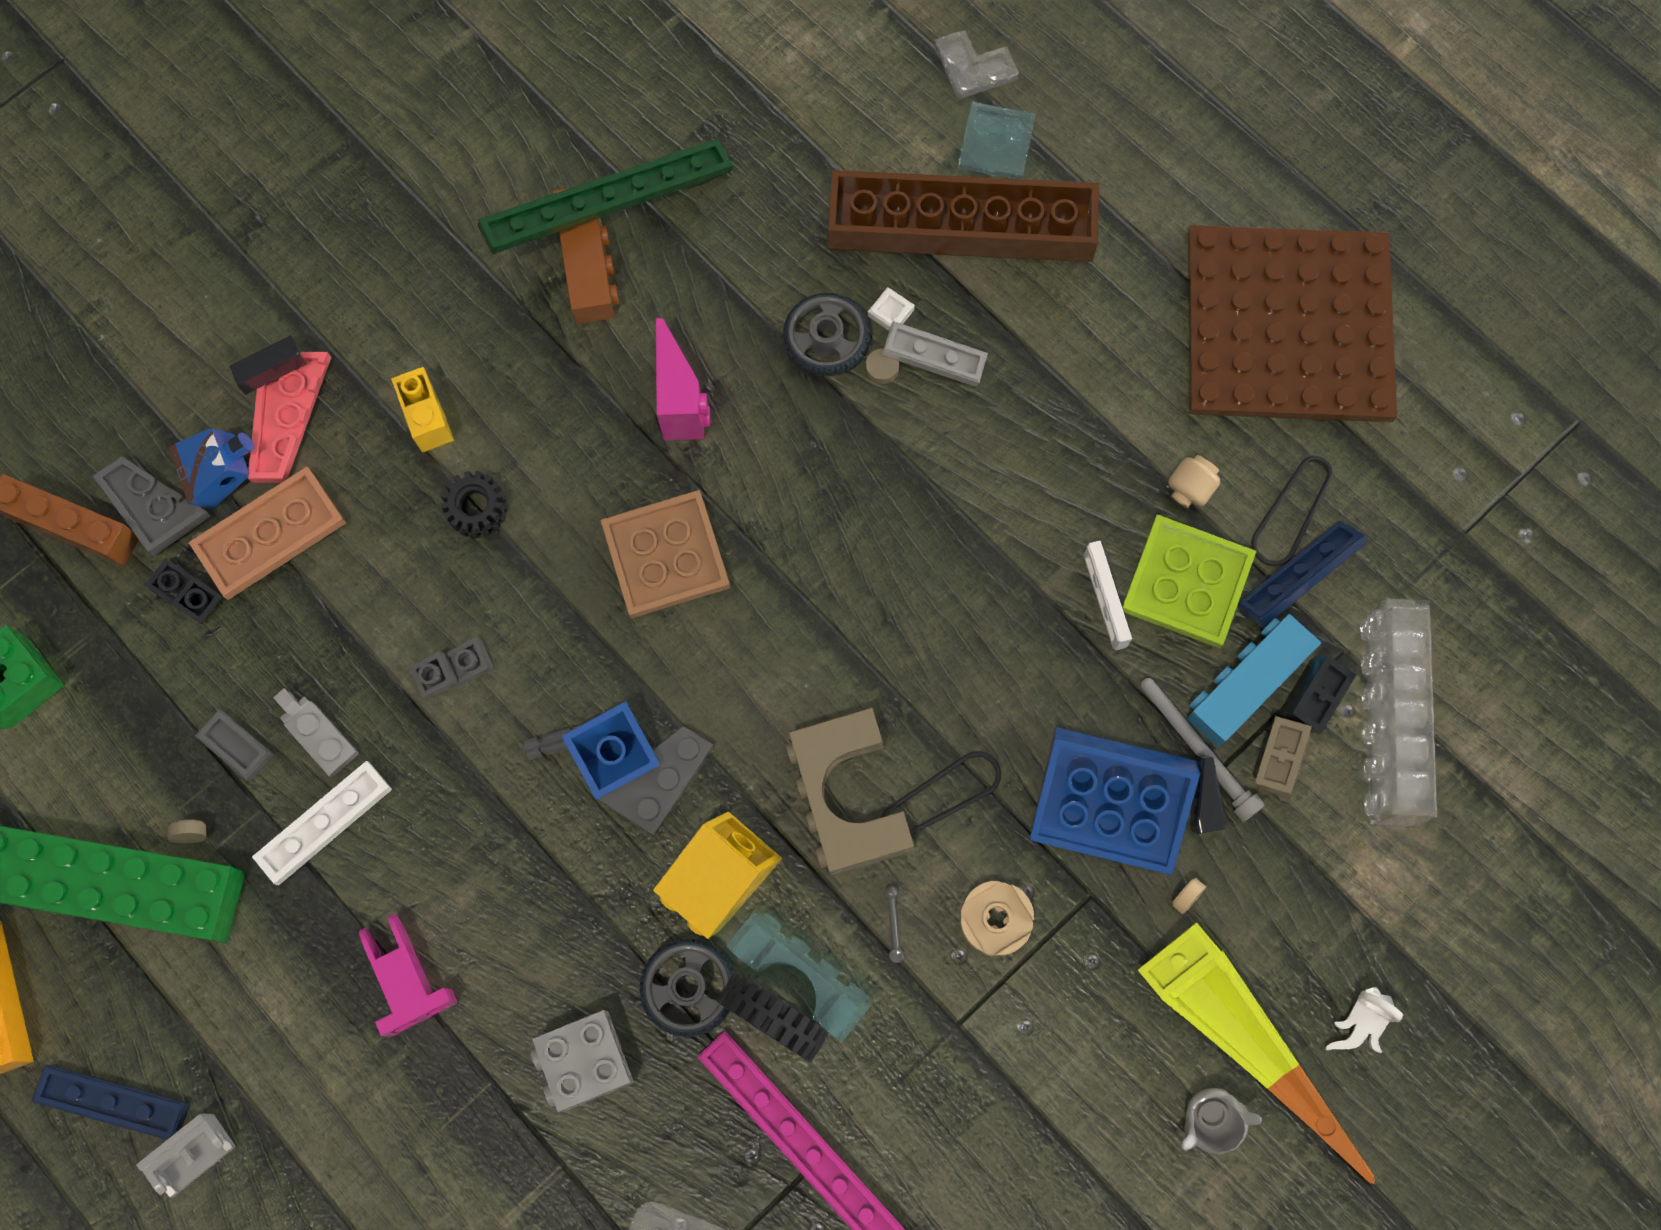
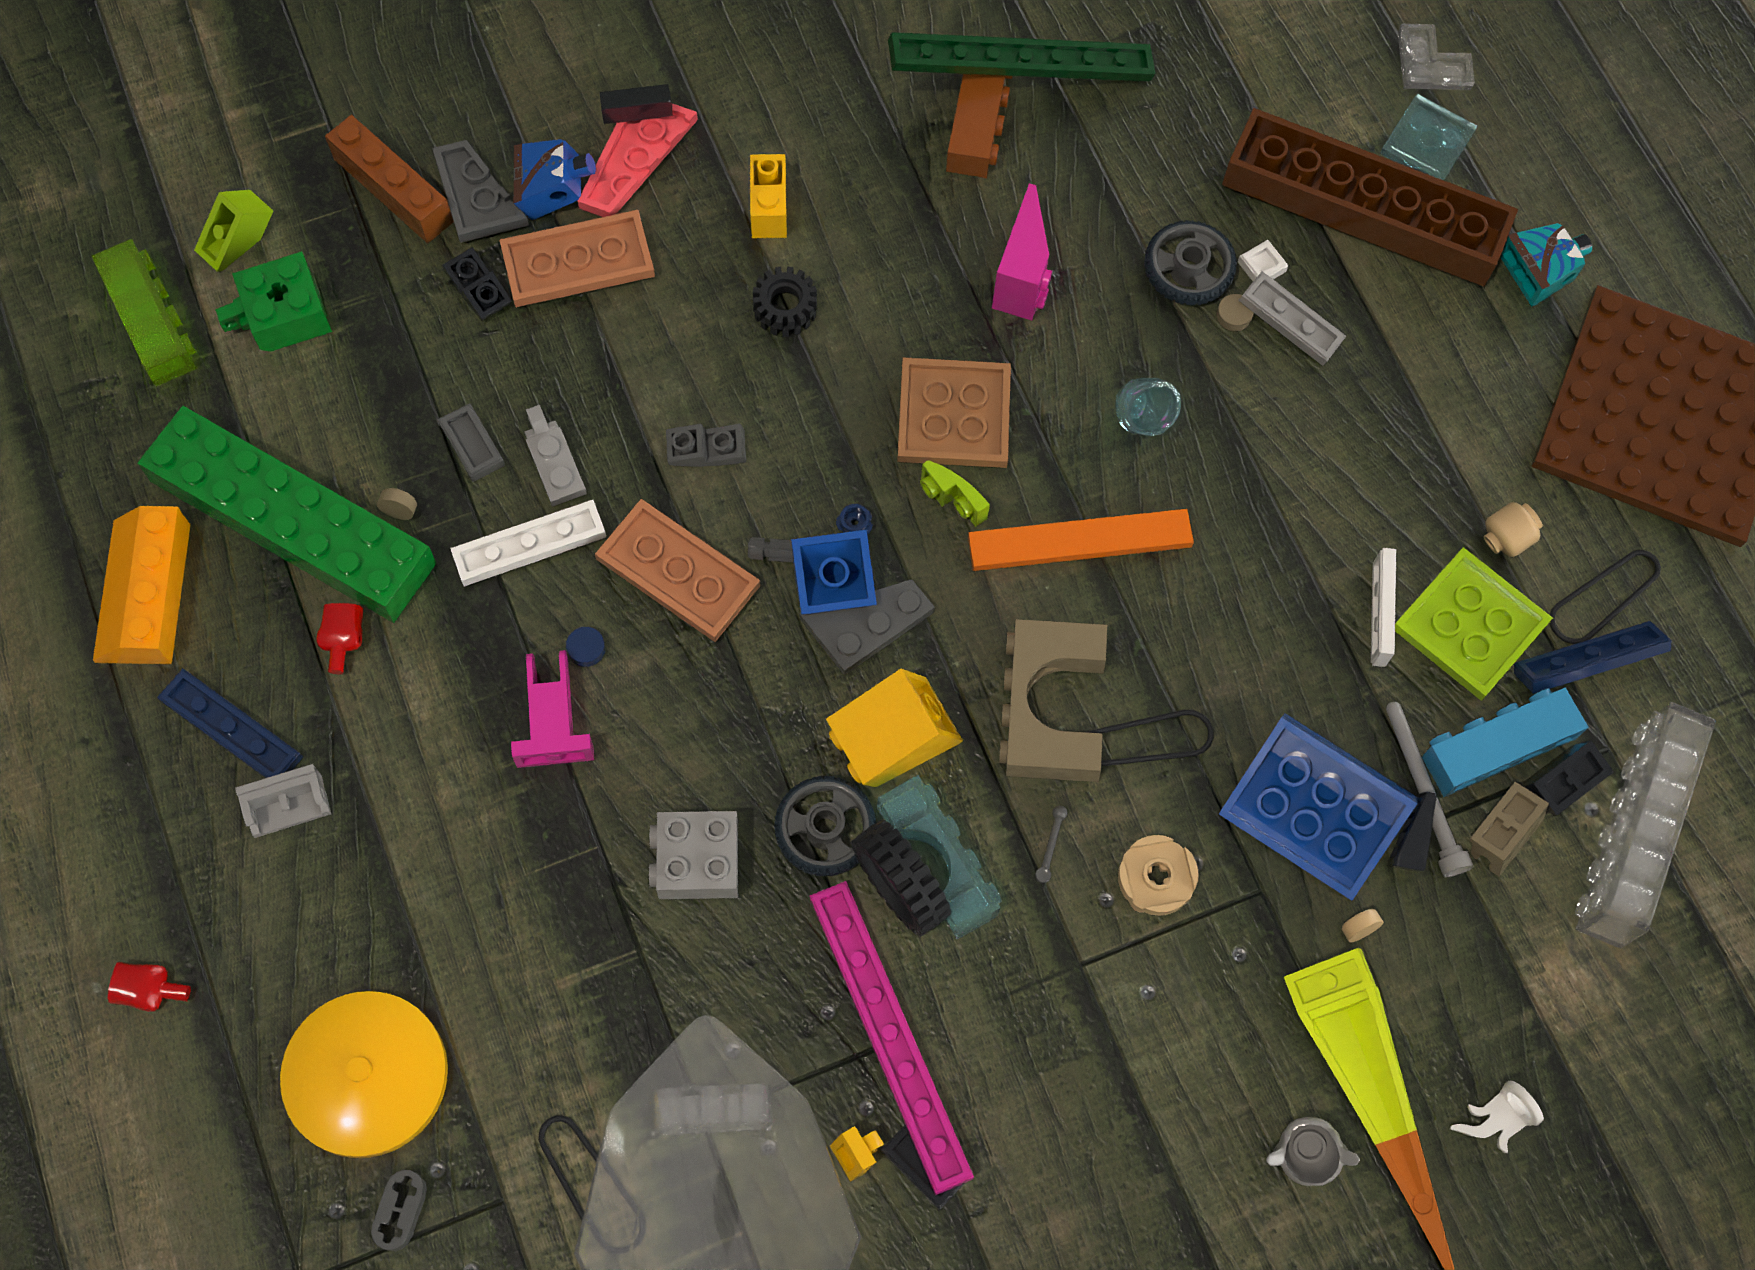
camera: 15 degrees right, 5 degrees down
none -> red piece [316,603,364,675]
none -> dark blue tile [566,627,605,667]
none -> nougat plate [595,499,761,642]
none -> dark blue plate [836,504,873,535]
none -> lime slope [920,460,990,527]
none -> orange tile [968,509,1194,571]
none -> clear light blue hat [1115,378,1181,436]
none -> torso [1500,223,1592,307]

